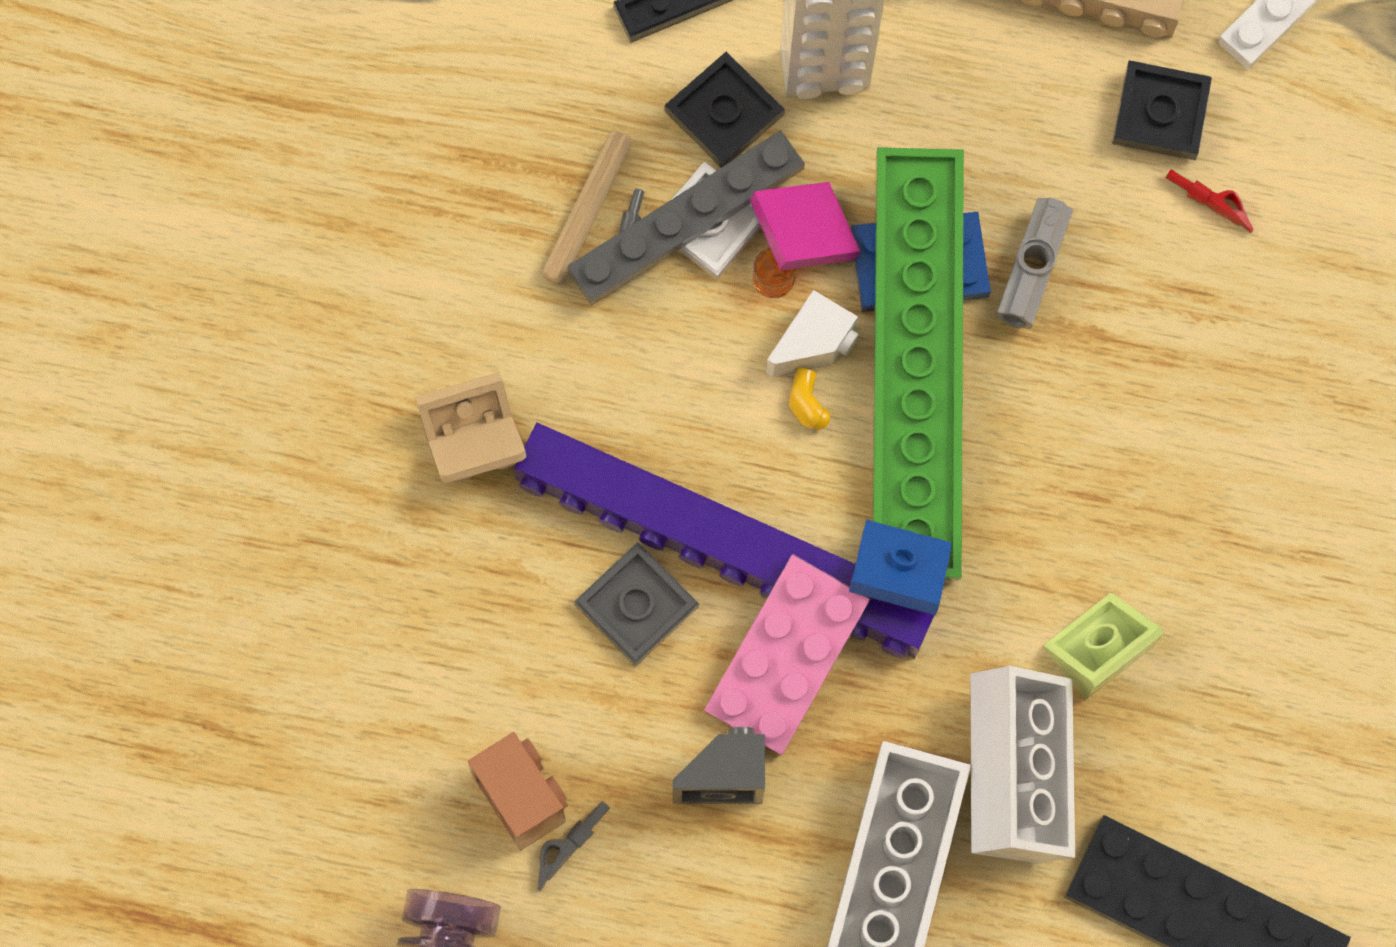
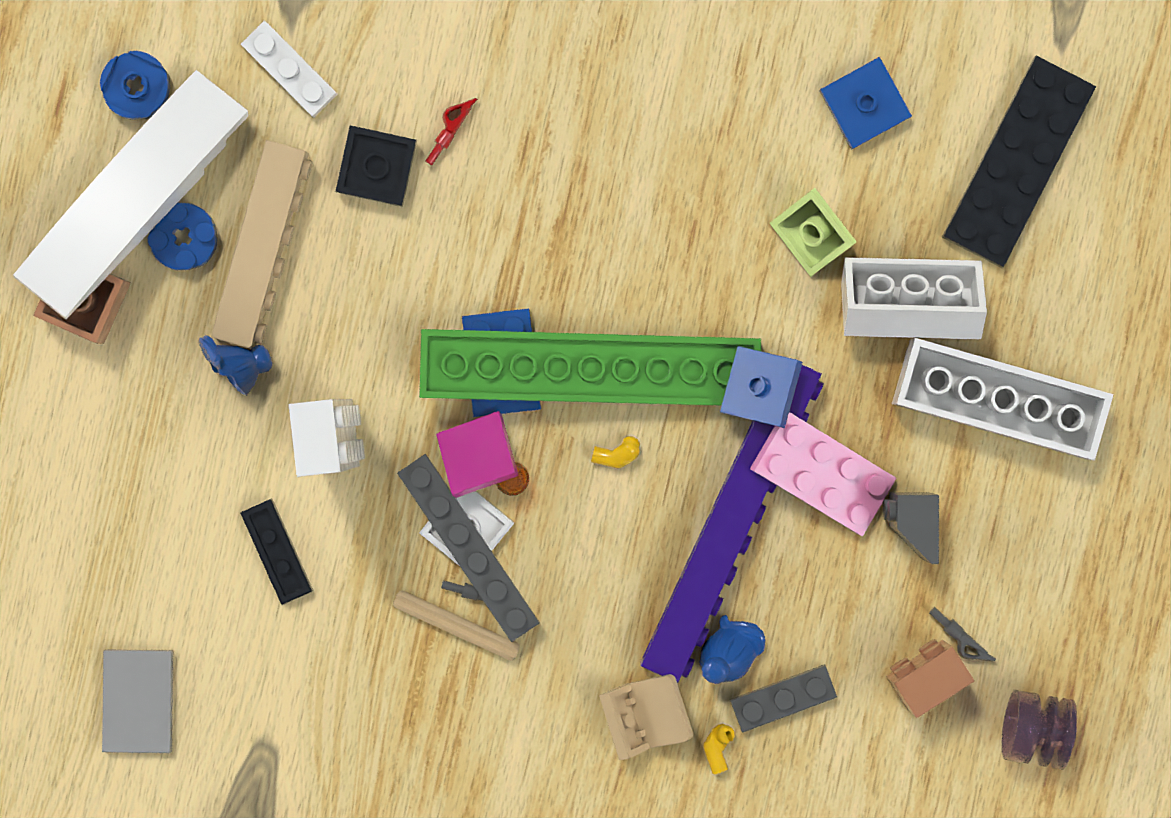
camera: 90 degrees left, 15 degrees up
dark grey tile [574,542,699,667] -> none
black plate [664,51,785,168] -> none
white slope [766,290,859,377] -> none
light grey piece [996,197,1073,329] -> none
none -> blue hair [699,615,766,684]
none -> yellow arm [703,724,735,774]
none -> dark grey plate [730,664,837,733]
none -> blue plate [819,57,912,150]

